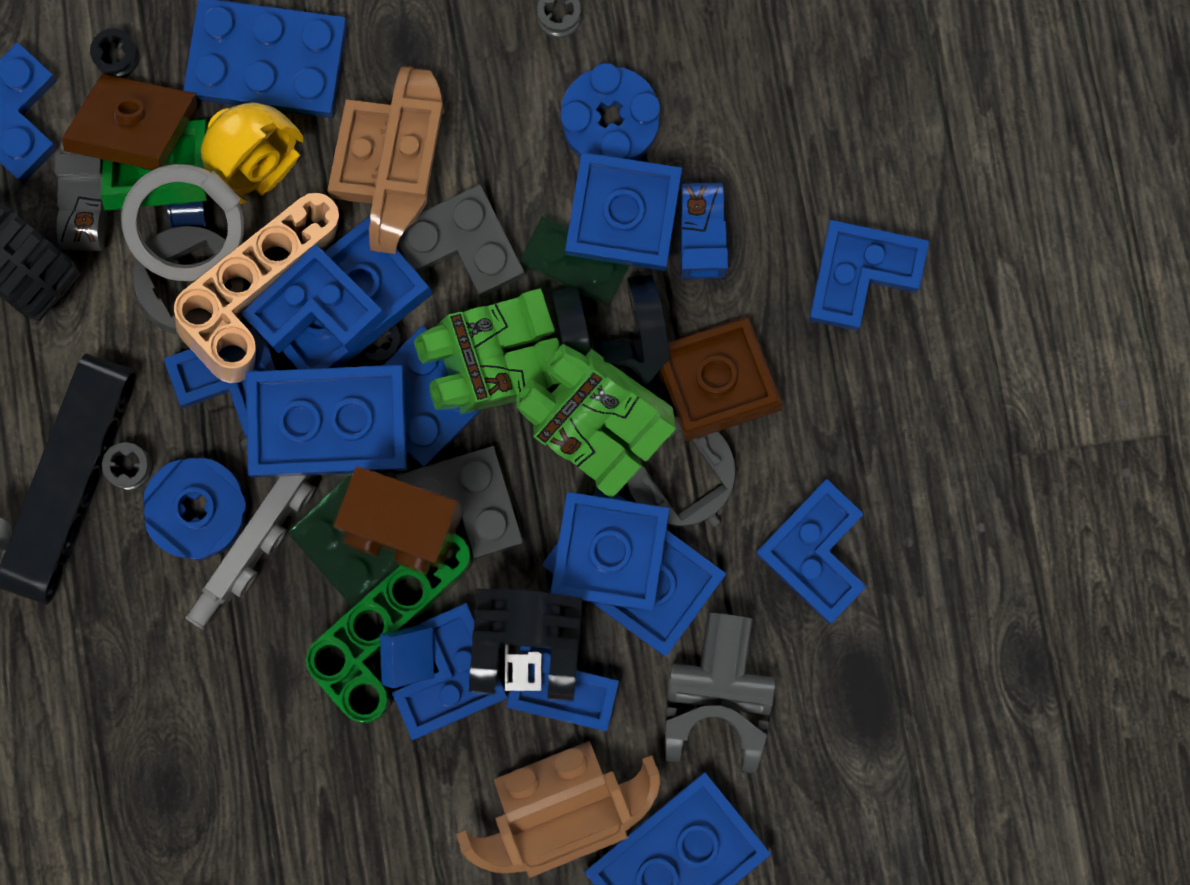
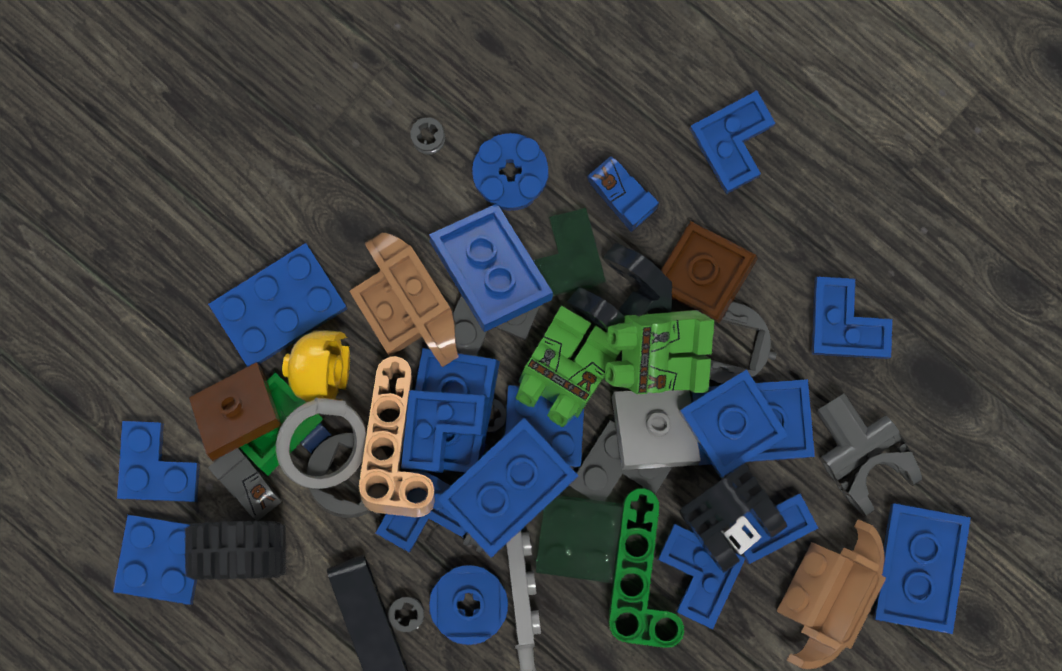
camera: 40 degrees left, 0 degrees up
black bush [90,29,139,78] -> none
reddish brown brick [333,466,463,575] -> none
blue tile [380,625,434,688] -> none
blue plate [565,152,682,271] -> none
none -> blue plate [429,204,553,332]
none -> light grey plate [612,390,701,470]

